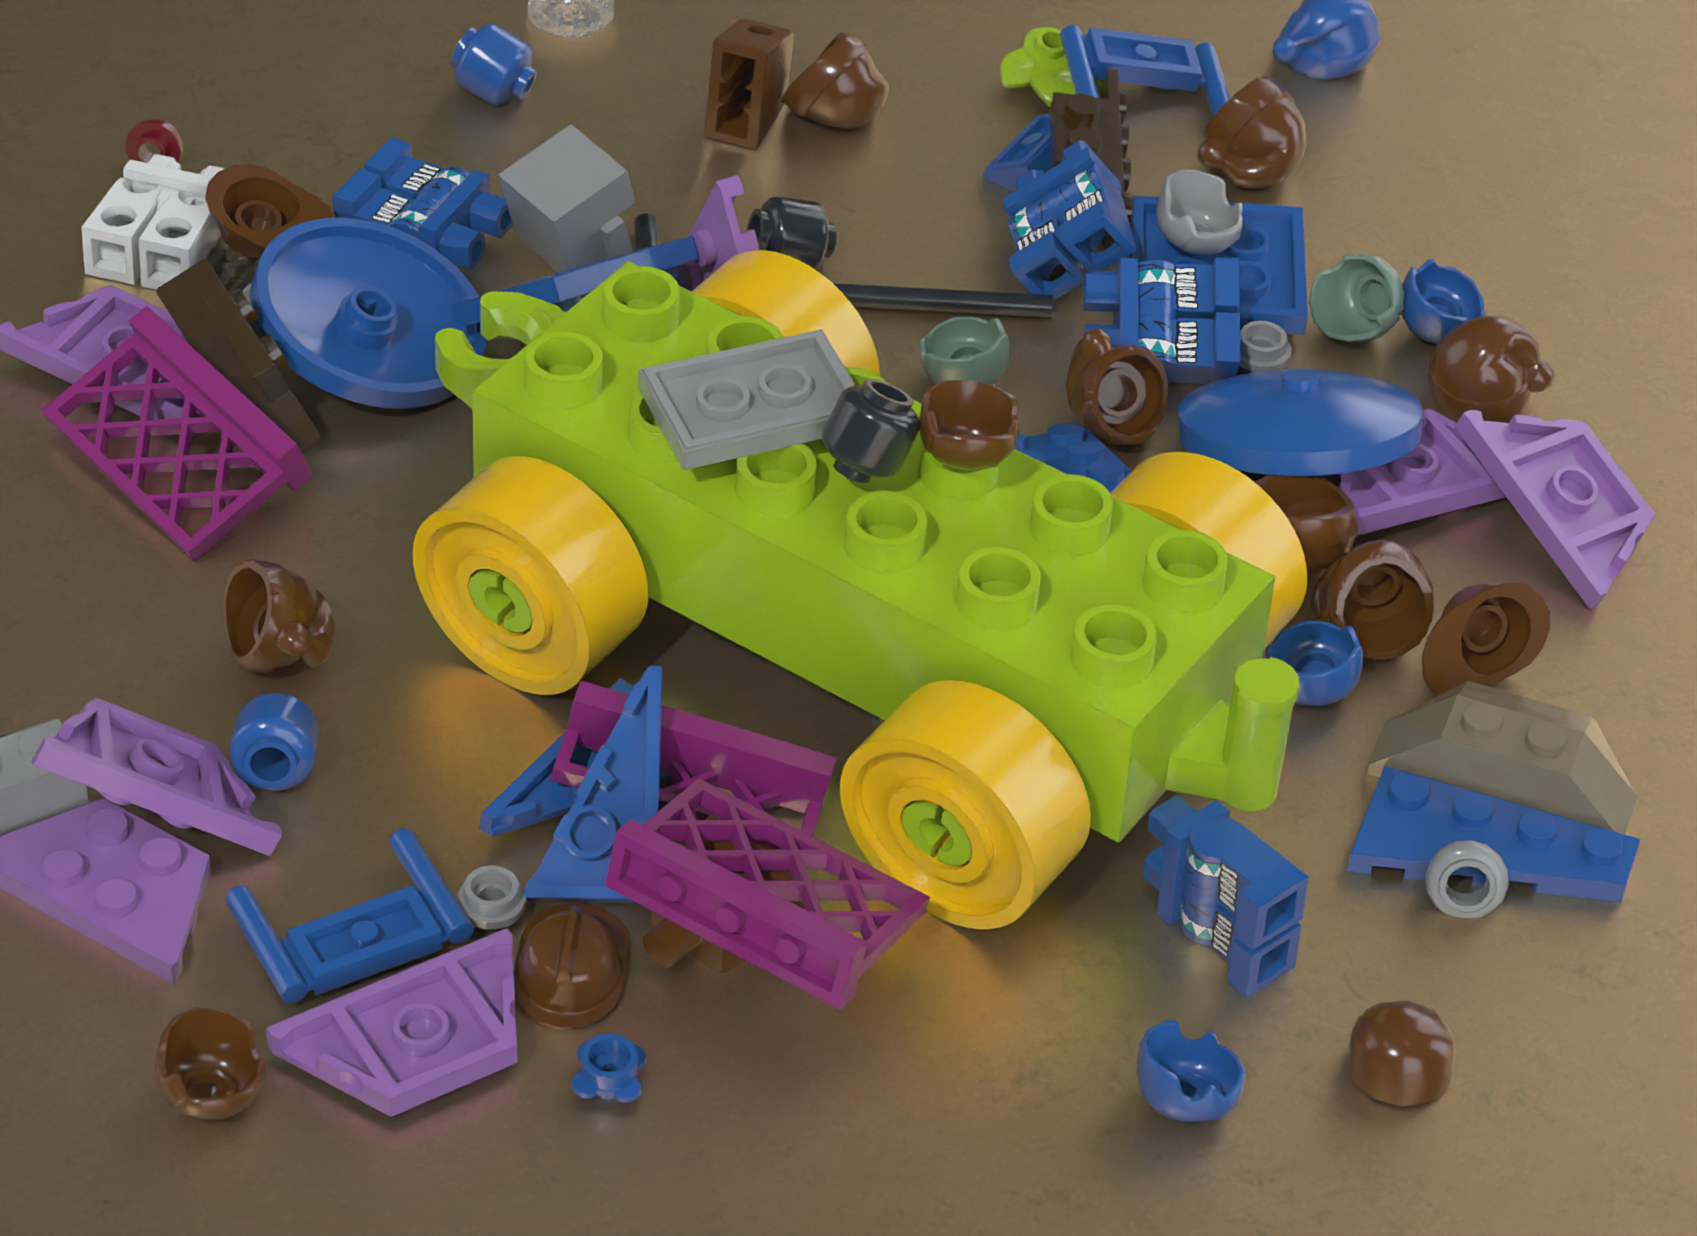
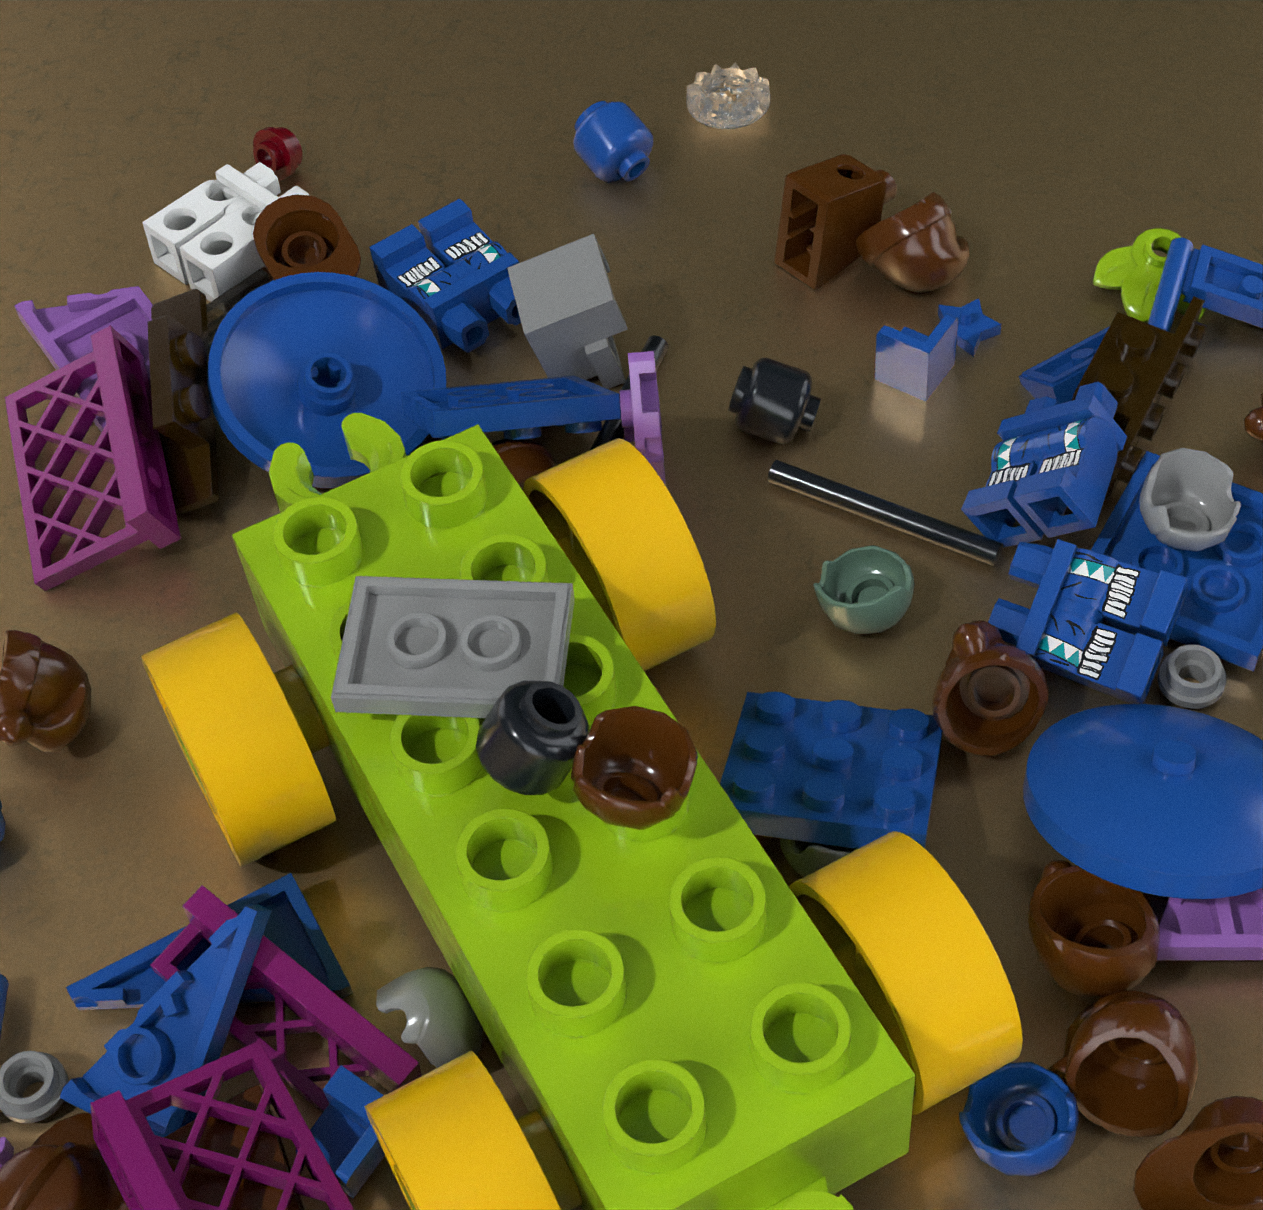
camera: 35 degrees right, 10 degrees up
none -> blue panel [296,1065,385,1199]
none -> light grey hair [376,967,483,1068]
none -> blue panel [875,313,958,402]
none -> blue piece [938,298,1002,357]

